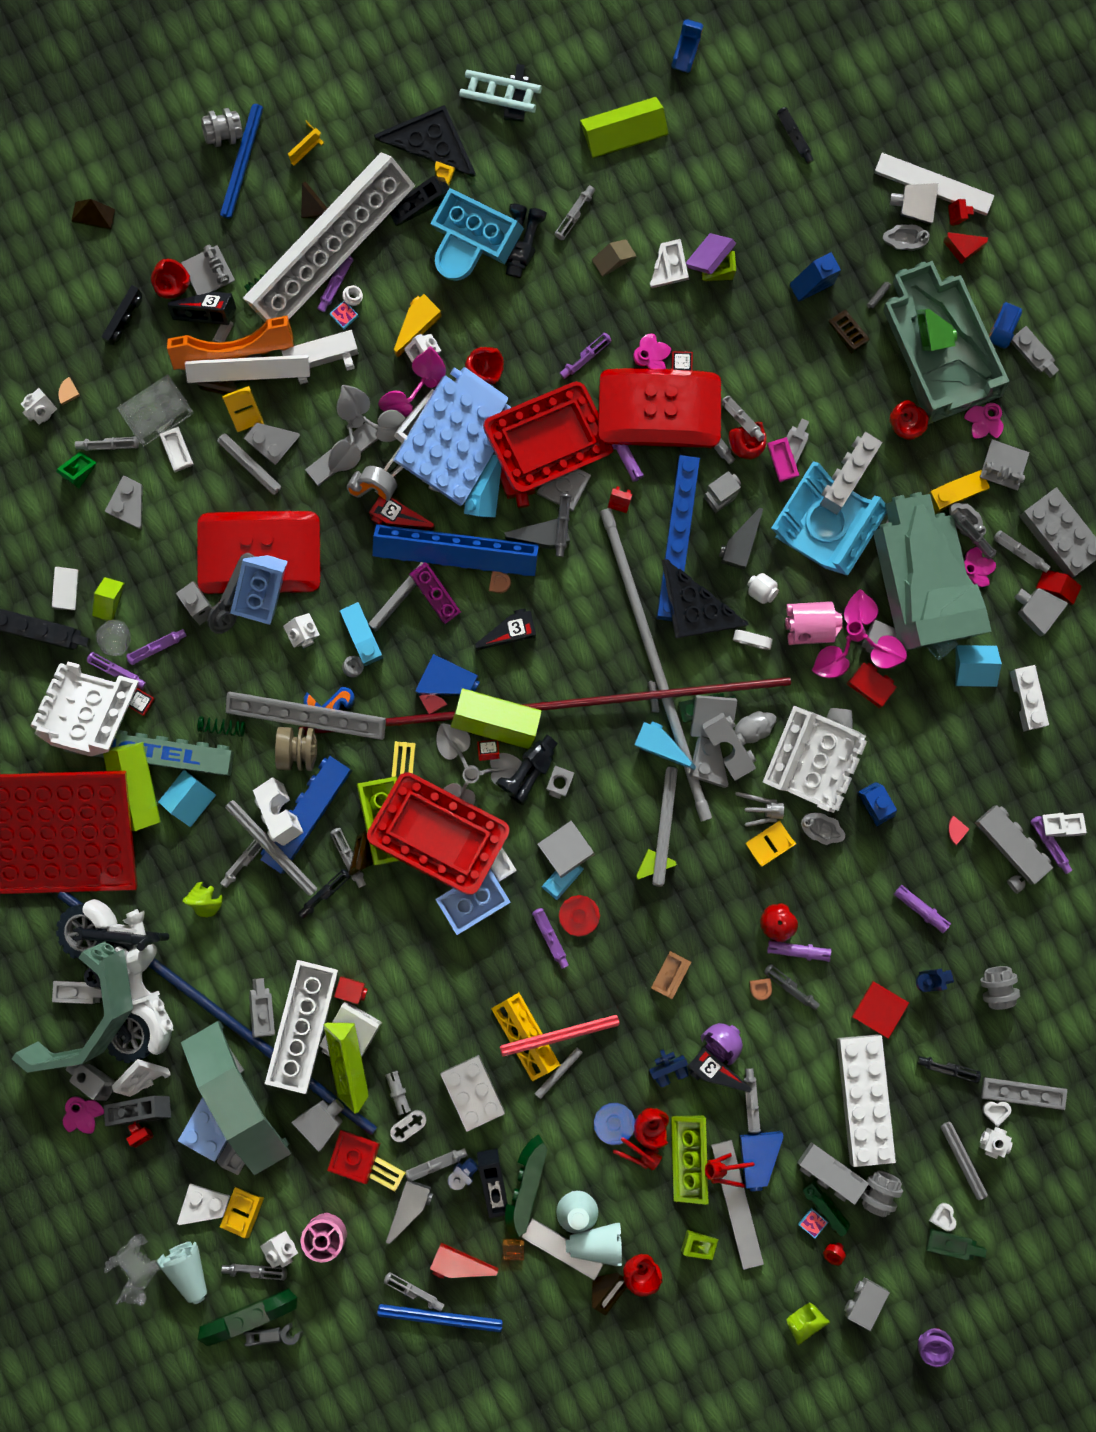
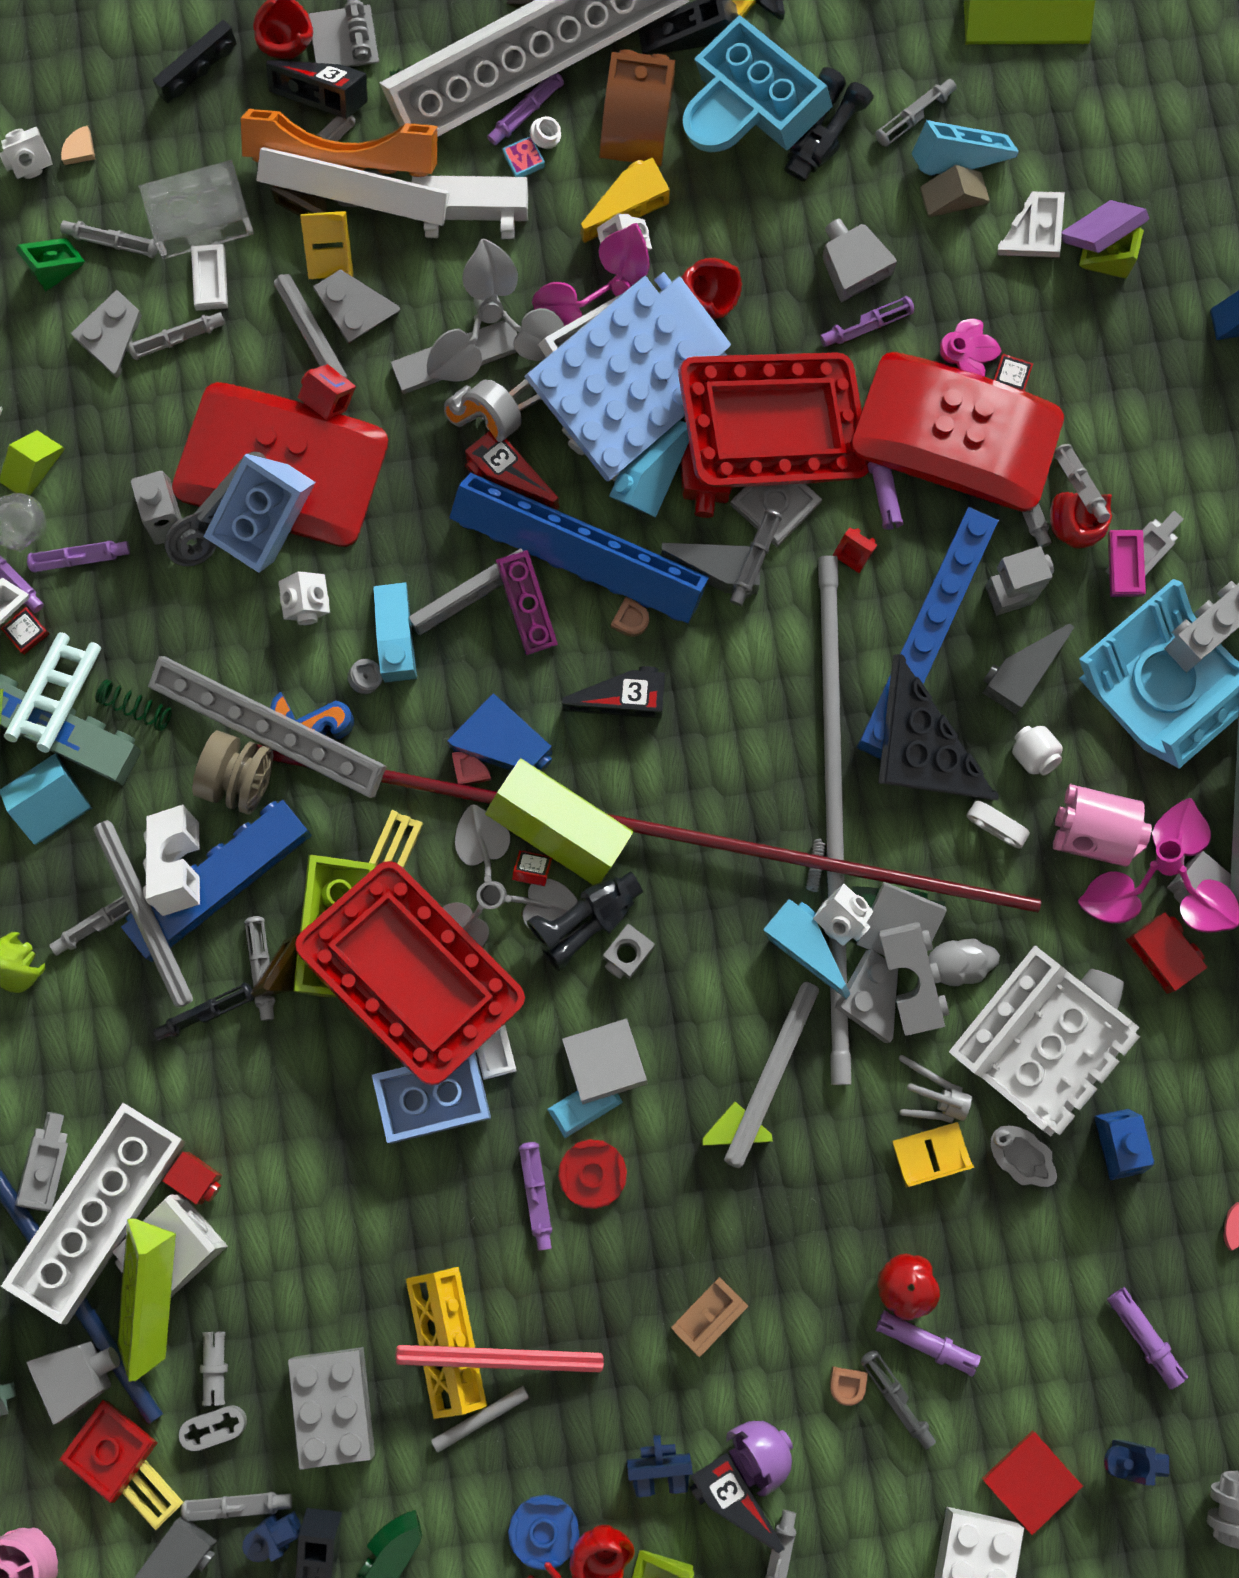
camera: 20 degrees right, 5 degrees down
none -> light aqua bar [4,632,101,753]
none -> light grey piece [128,312,226,360]
none -> red brick [297,364,356,420]
none -> dark orange piece [599,50,675,166]
none -> white brick [813,884,874,946]
none -> light grey torso [823,219,897,302]
none -> medium azure slope [911,120,1019,176]

